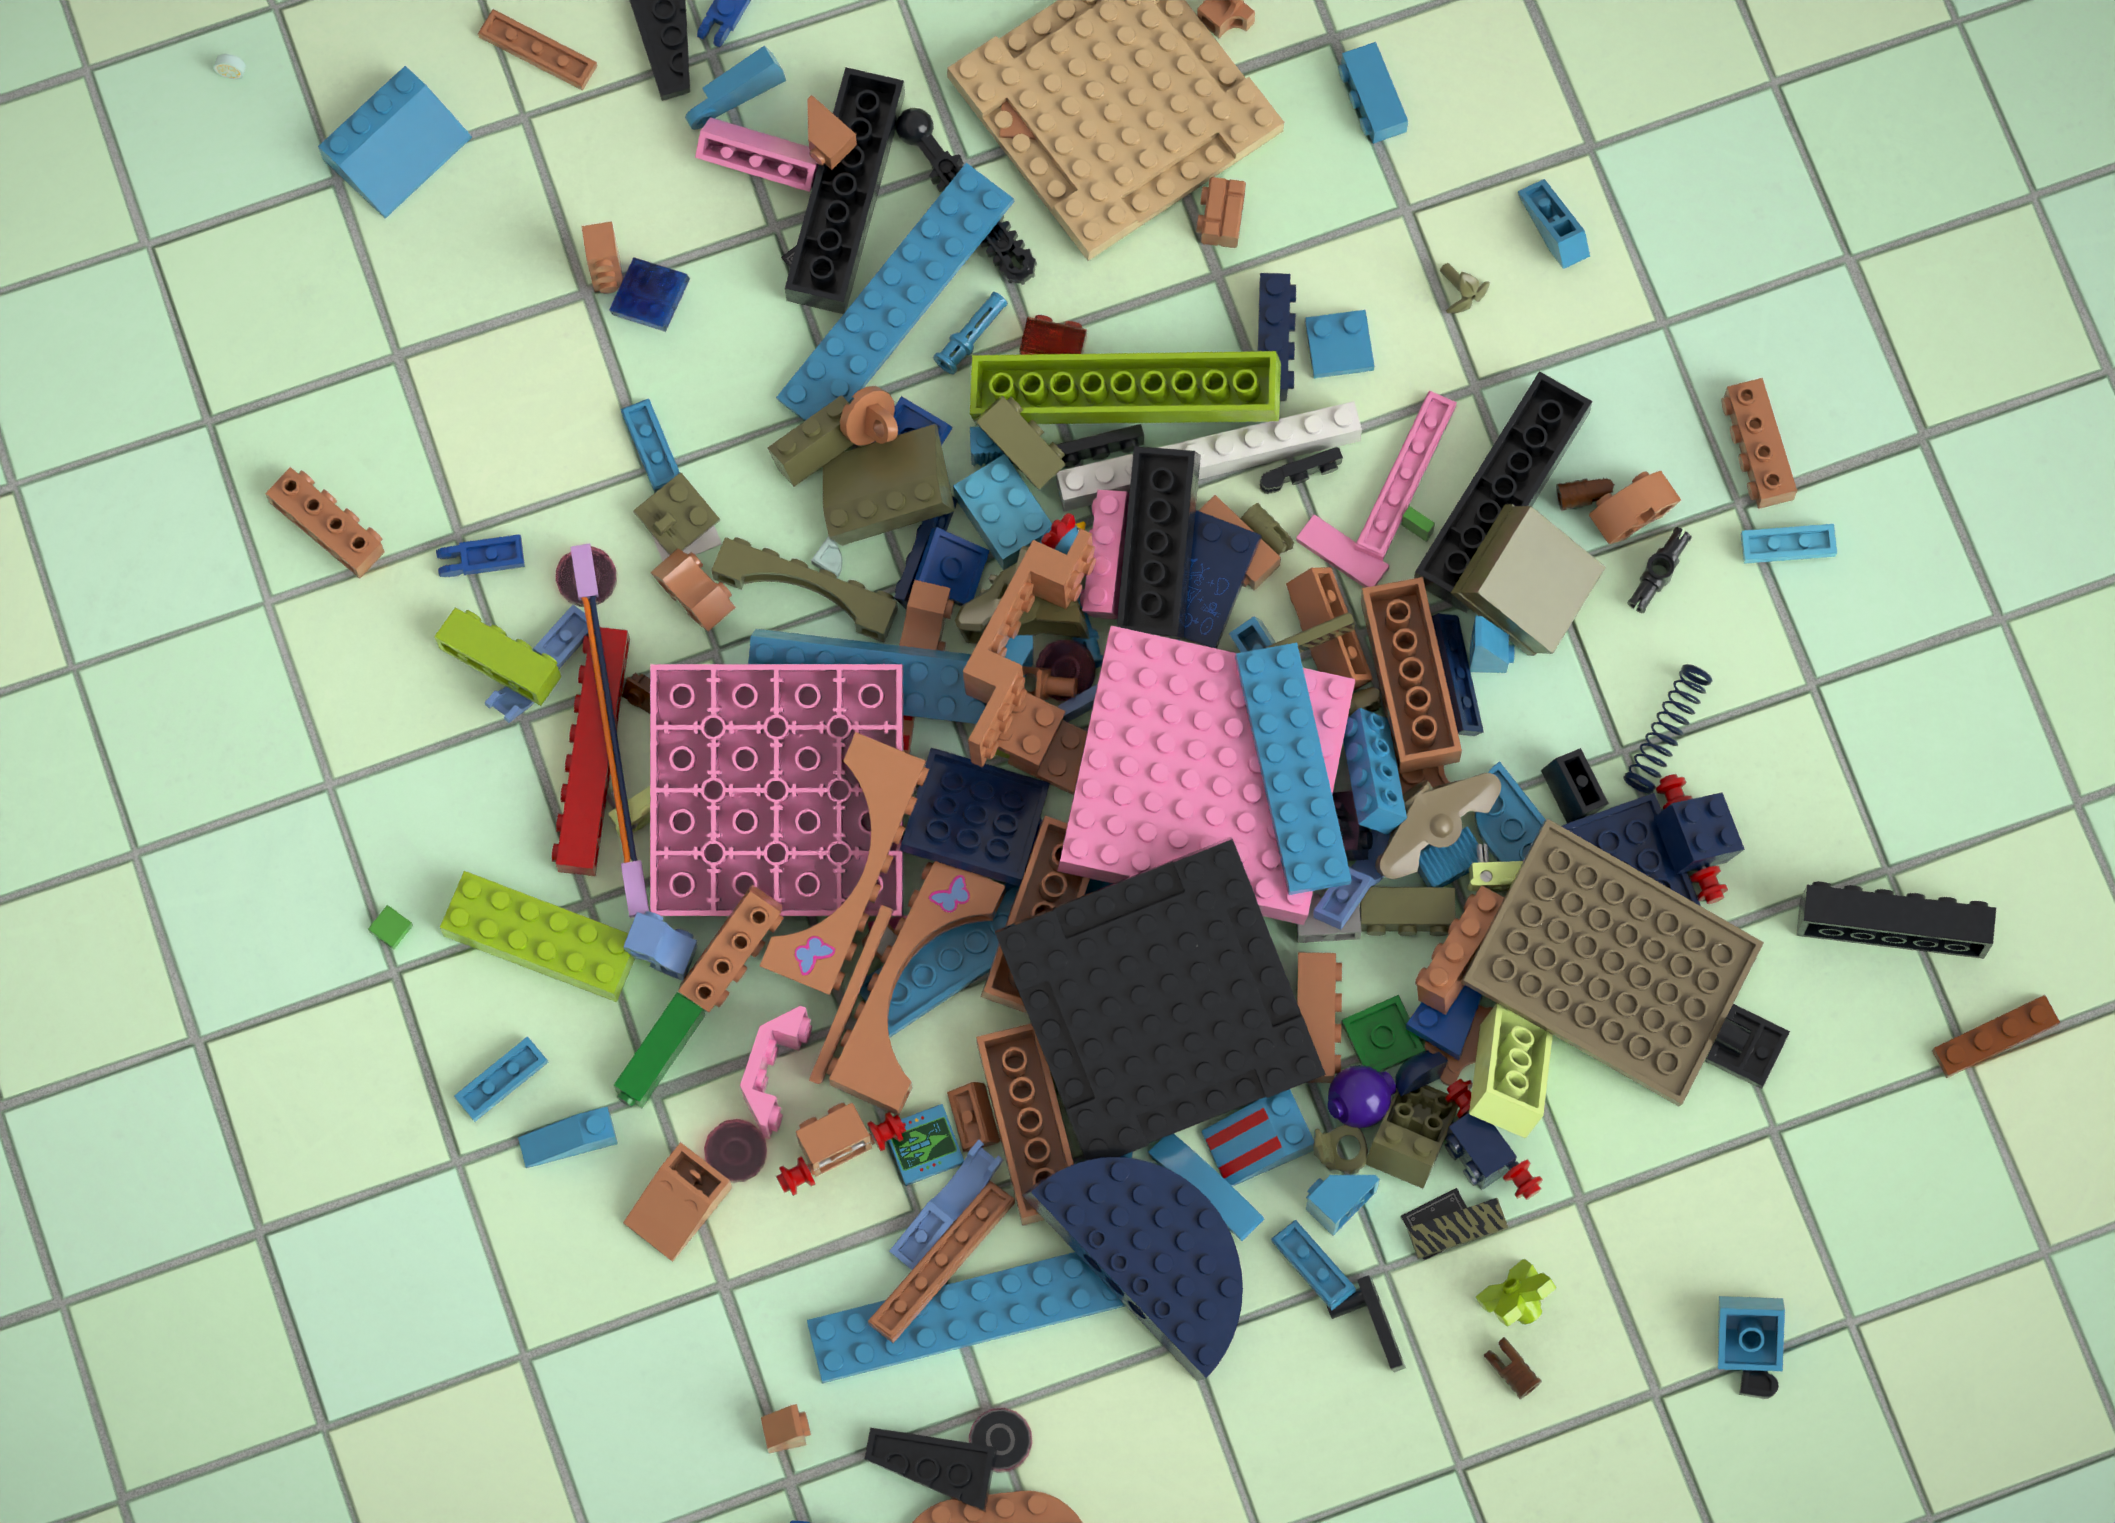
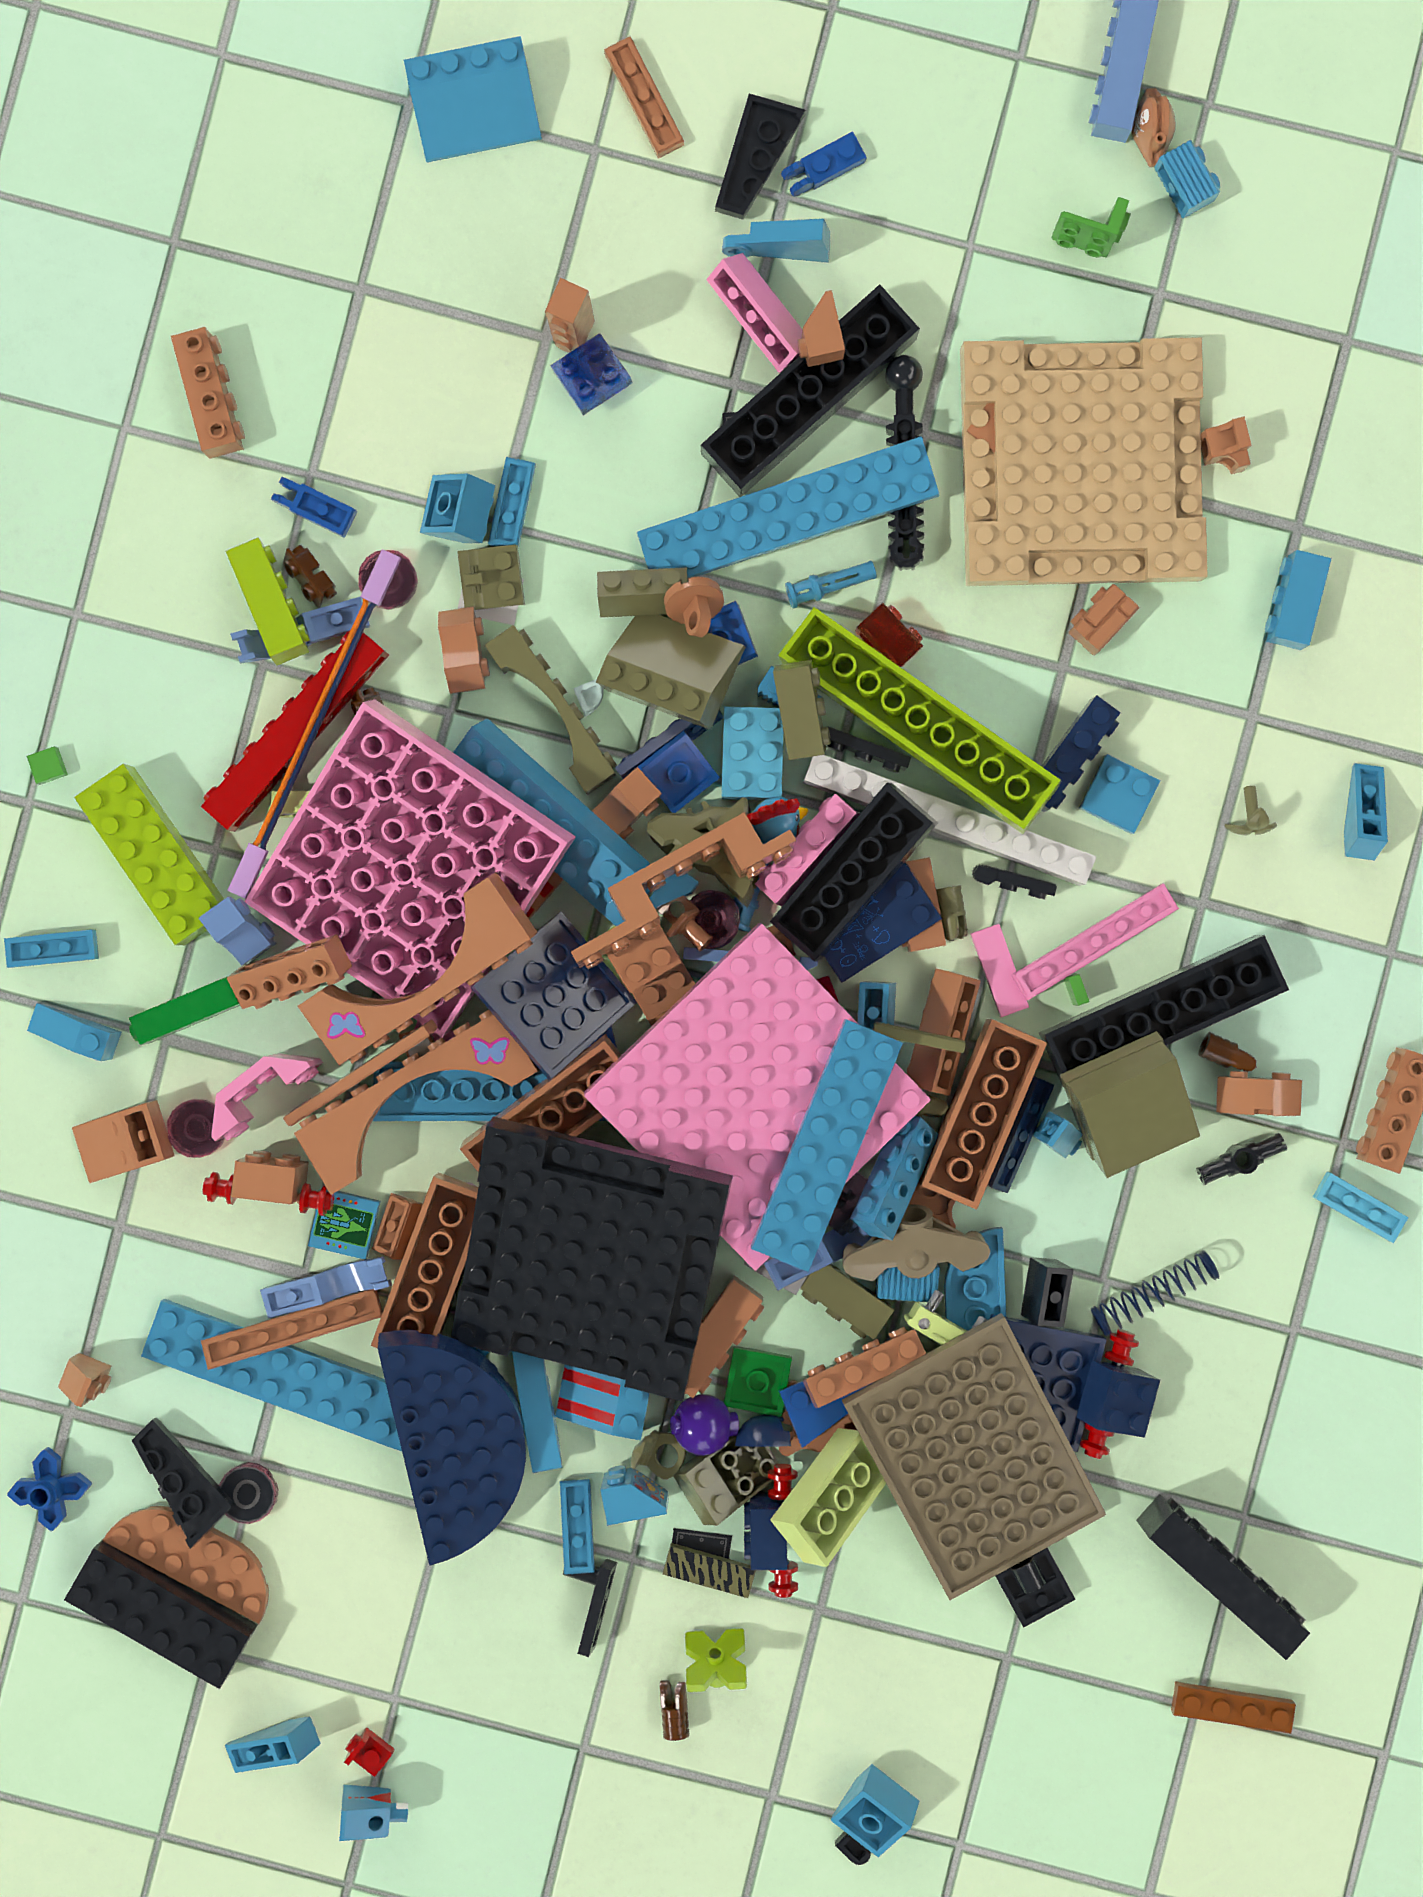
camera: 30 degrees right, 15 degrees up
none -> reddish brown hinge [283,545,337,608]
none -> dark azure slope [420,473,495,543]

